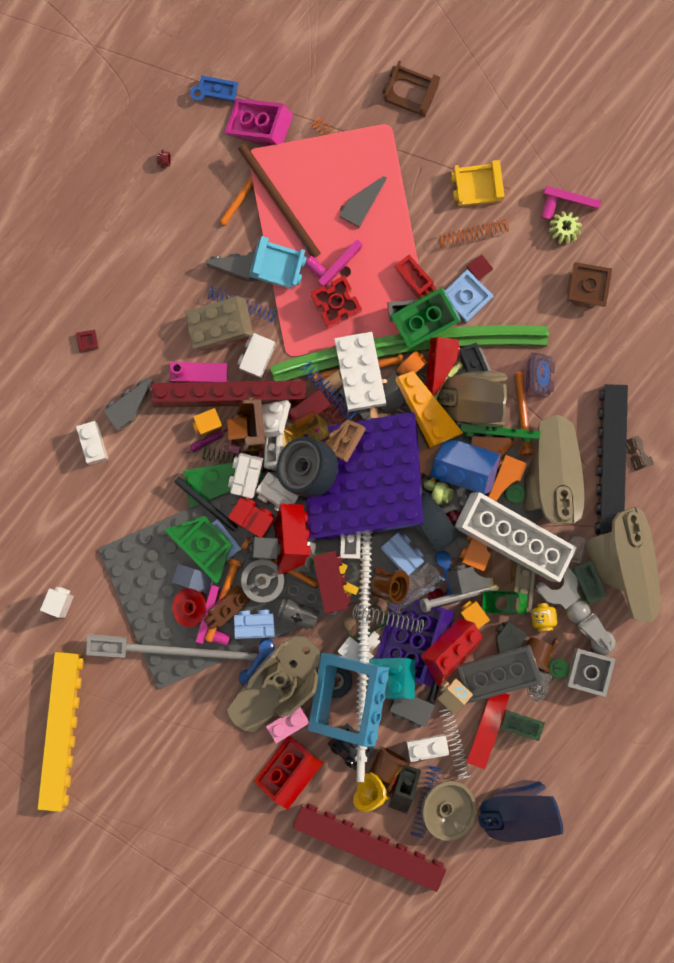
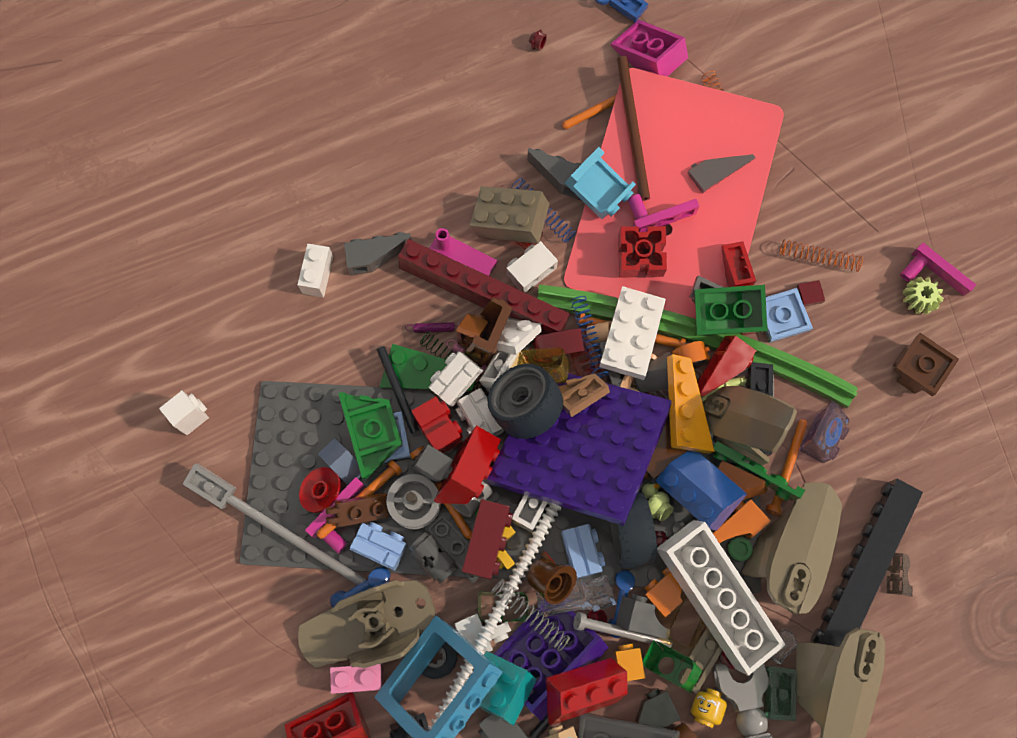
camera: 25 degrees right, 10 degrees down
yellow brick [38,652,84,812] -> none
dark red tile [76,329,99,352] -> none
light orange brick [192,408,223,436] -> none
reddish brown panel [382,61,441,117] -> none
yellow panel [451,160,505,207] -> none

